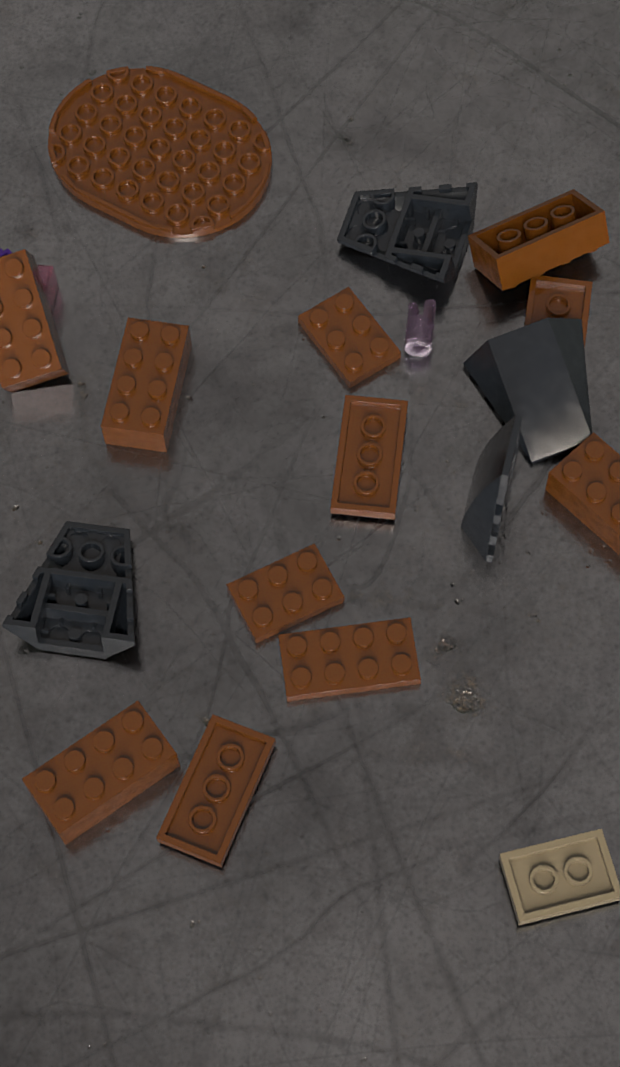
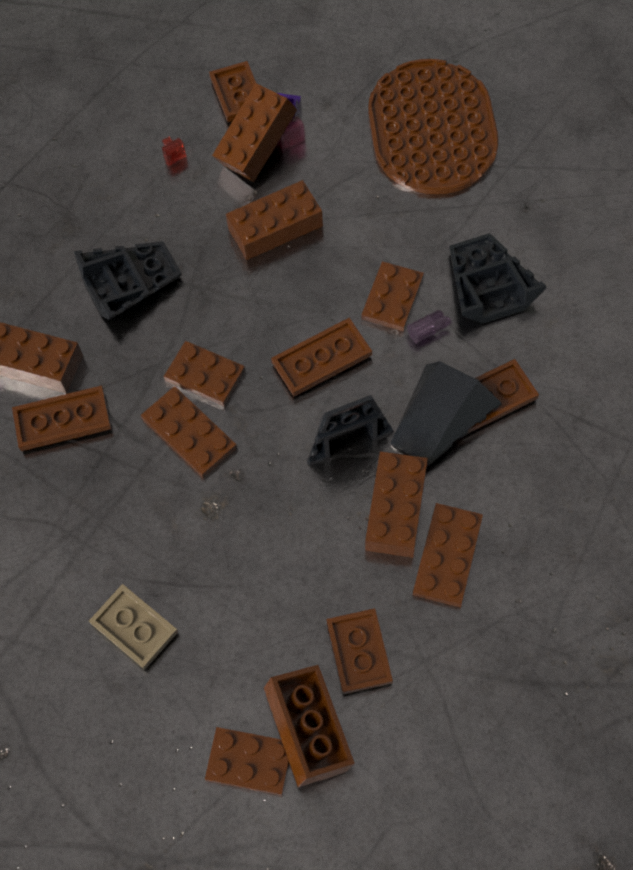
camera: 55 degrees right, 0 degrees up
reddish brown brick [468,189,610,291] -> none

